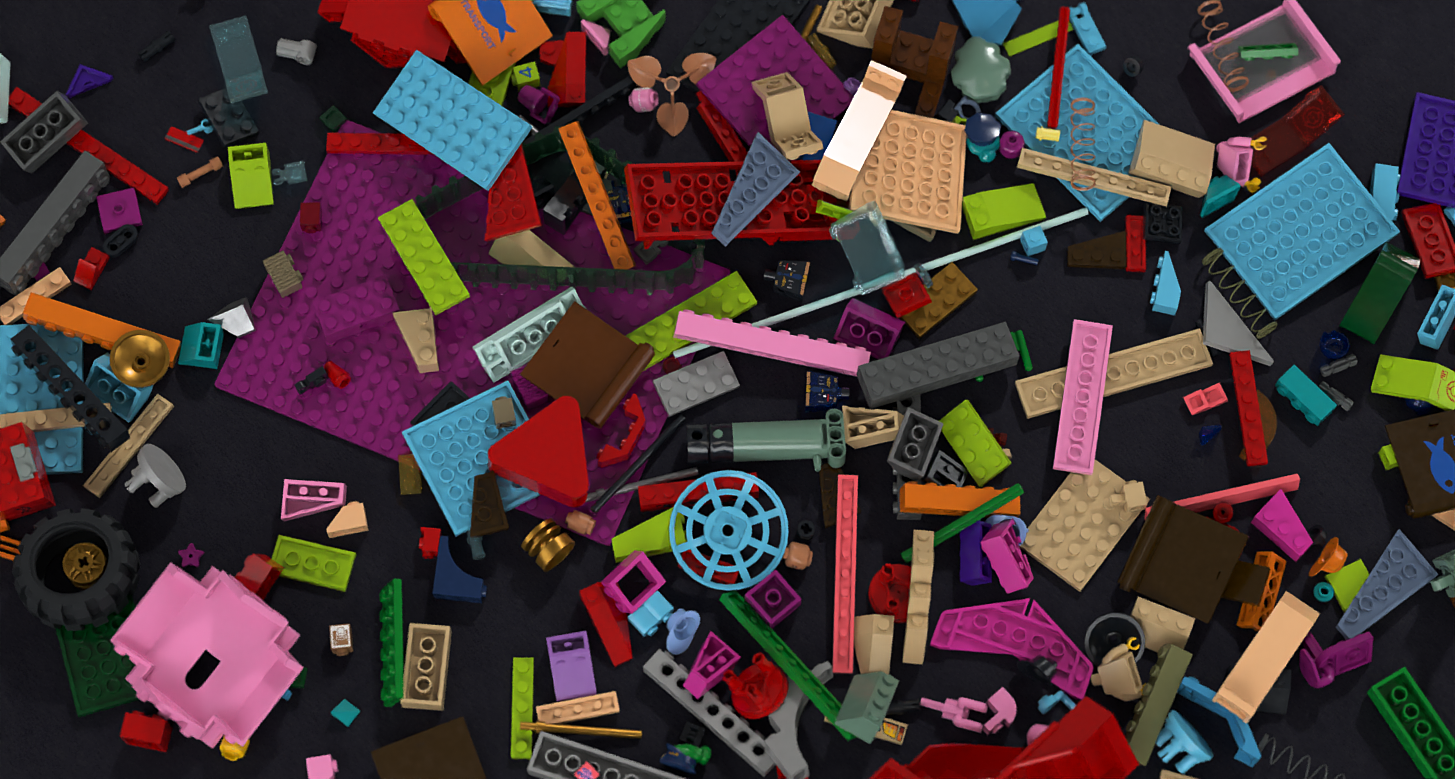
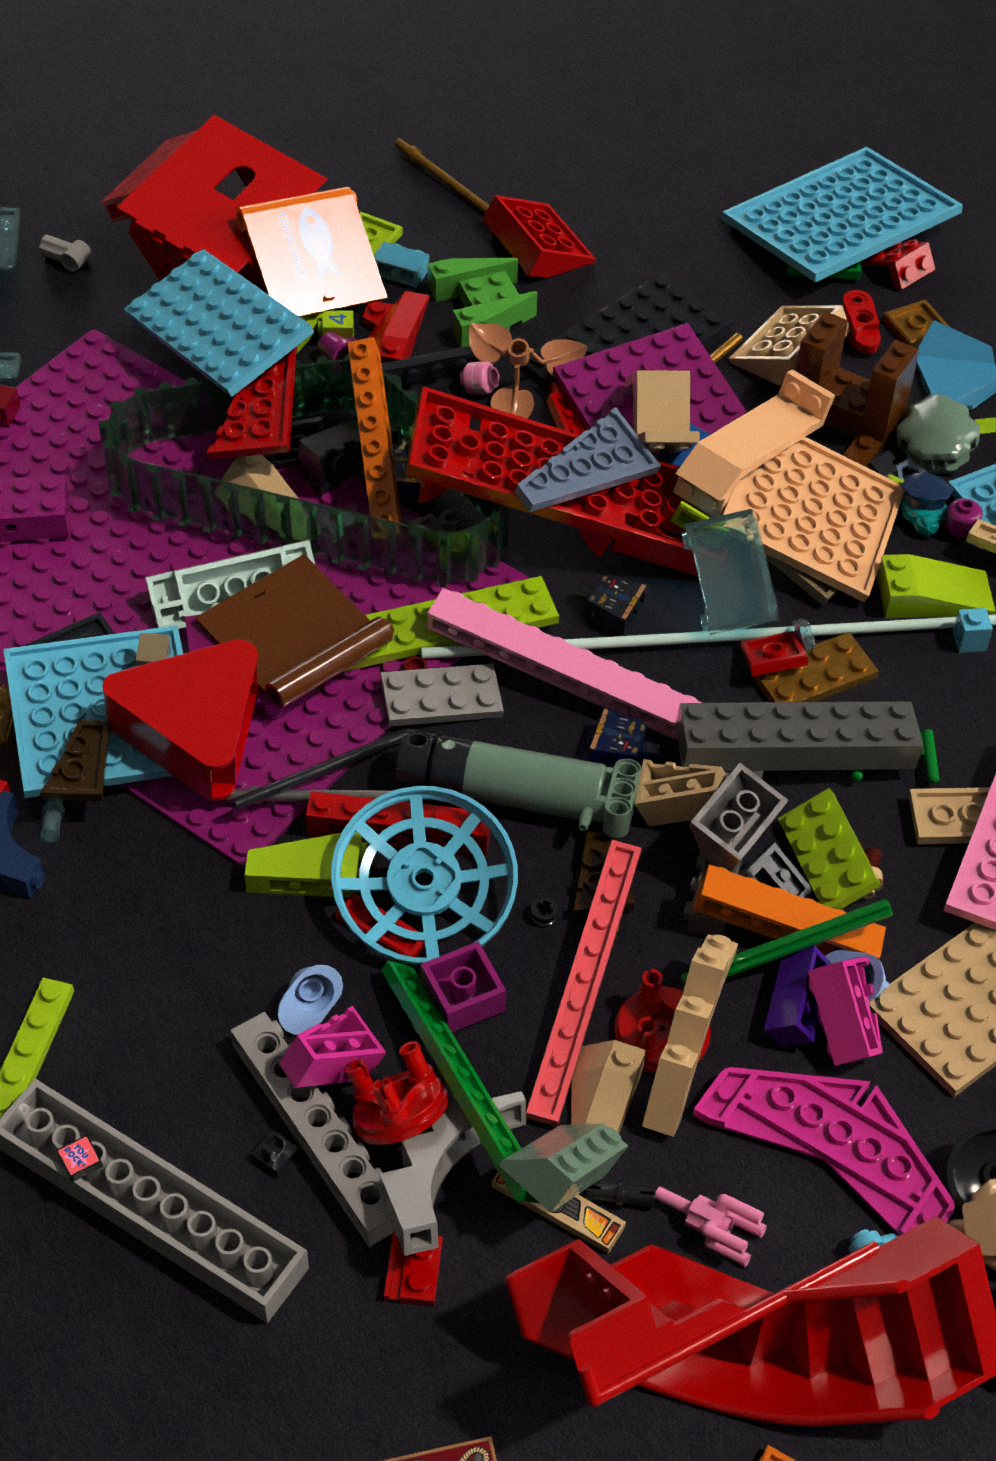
camera: 15 degrees right, 20 degrees down
clear green plate [319,105,347,133] -> none
red plate [326,133,434,155] -> none
lime plate [378,199,470,316] -> none
tan wedge [393,308,439,373] -> none
pearl gold bar [520,721,642,739] -> none
pearl gold wheel [521,518,575,572] -> none
light nougat plate [536,691,620,724] -> none
medium lavender slope [546,631,597,702] -> none
nougat brick [565,510,596,535] -> none
red wedge [579,582,633,667] -> none
bright pink slope [581,20,611,56] -> none
red slope [596,393,646,468] -> none
dark pink window [601,550,666,614] -> none
medium azure brick [628,590,674,637] -> none
piece [659,743,711,775] -> none
nougat head [782,542,813,570] -> none
clear yellow pin [806,33,837,69] -> none
magenta slope [833,298,905,360] -> none
bright pink brick [982,687,1016,735] -> none
dark blue piece [1010,251,1039,265] -> none
black piece [1016,655,1058,687] -> none

